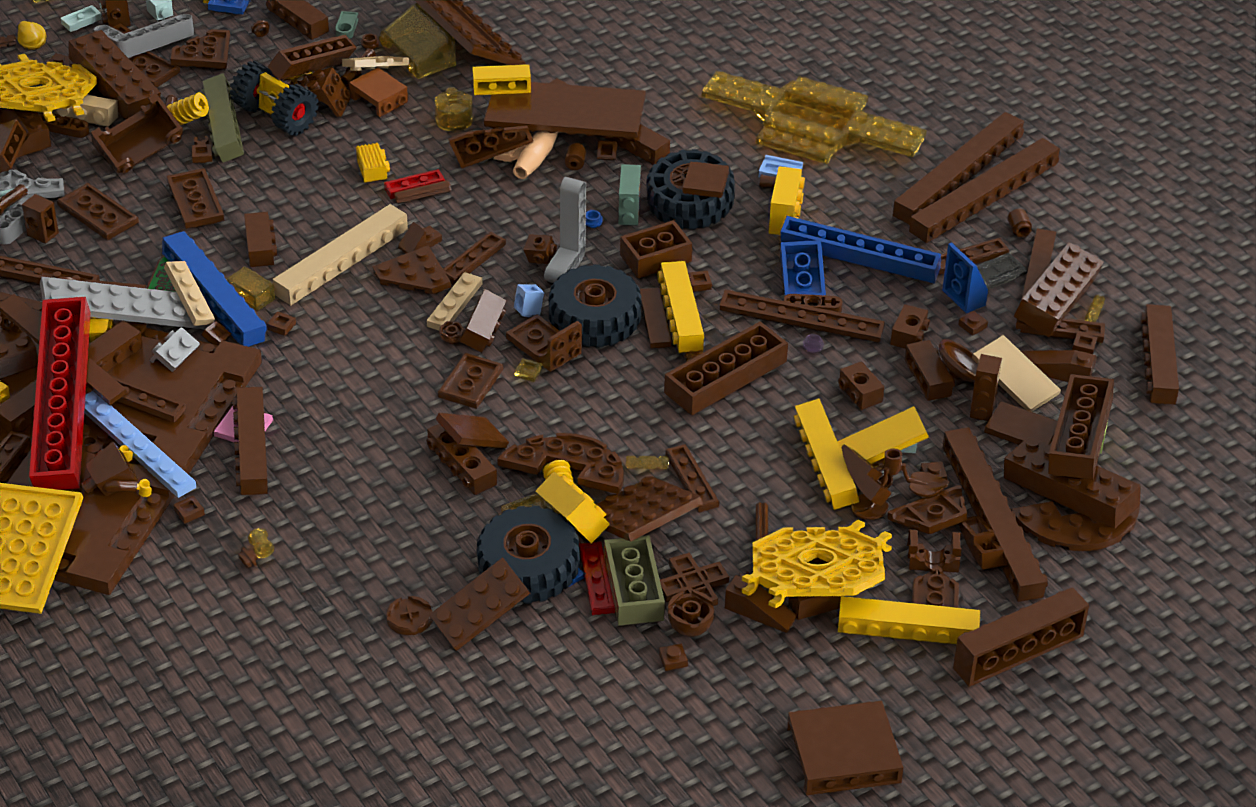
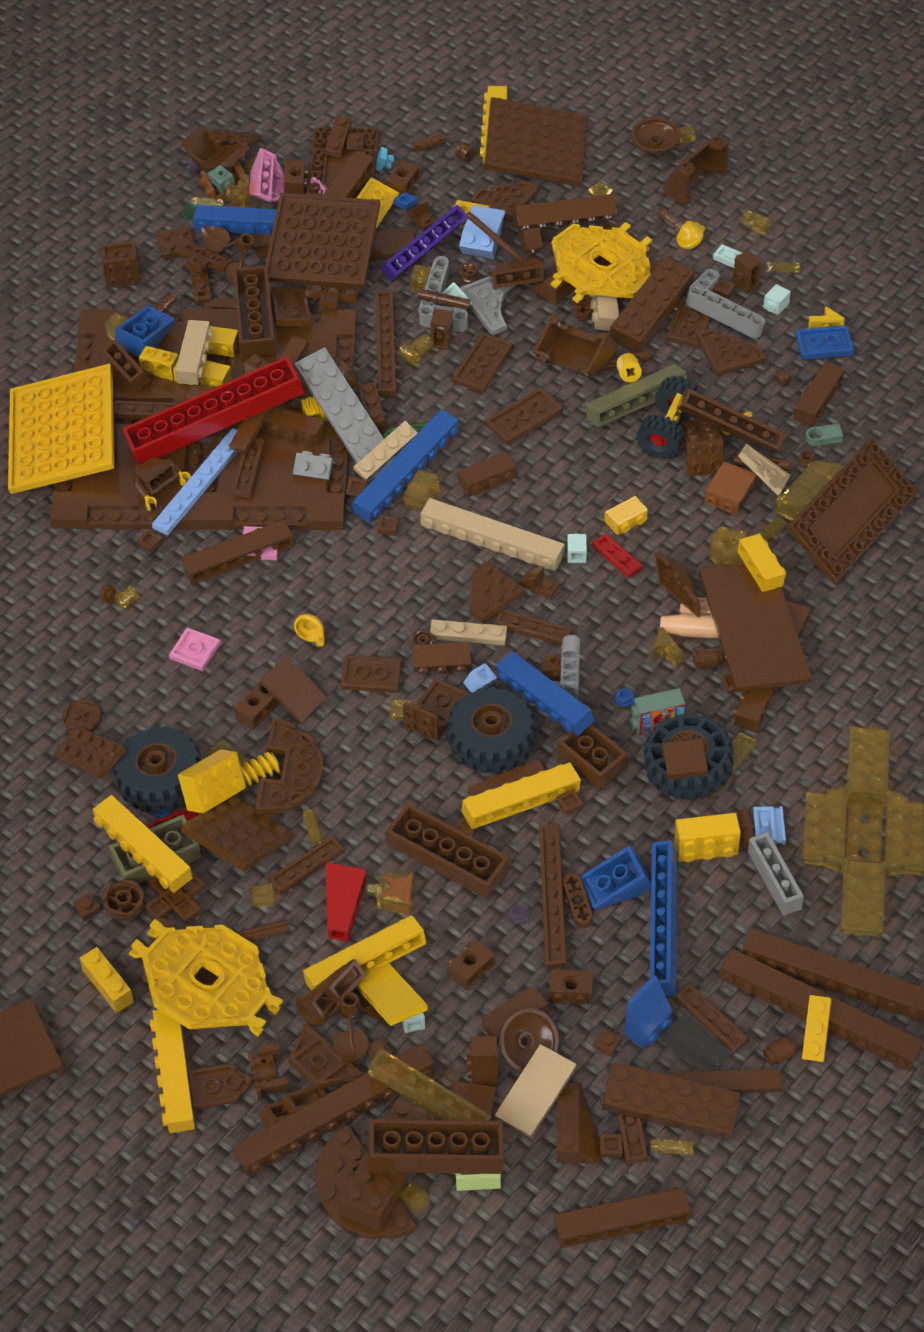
camera: 75 degrees right, 10 degrees up
reddish brown plate [192,136,212,163] -> none
reddish brown axle [394,180,451,204] -> none
reddish brown brick [953,587,1089,687] -> none
none -> yellow brick [80,947,134,1014]
none -> yellow brick [93,795,192,893]
none -> bright pink tile [169,627,221,671]
none -> clear yellow tile [252,884,275,908]
none -> yellow hat [294,614,325,647]
none -> red slope [326,863,367,942]
none -> torso [366,872,414,916]
none -> clear yellow brick [369,1048,492,1121]
none -> clear yellow piece [398,334,433,365]
none -> blue brick [496,651,594,736]
none -> light aqua brick [567,534,587,563]
none -> clear yellow slope [652,627,683,667]
none -> light grey brick [748,832,804,916]
none -> clear yellow axle [756,517,785,540]
none -> yellow plate [802,995,832,1062]

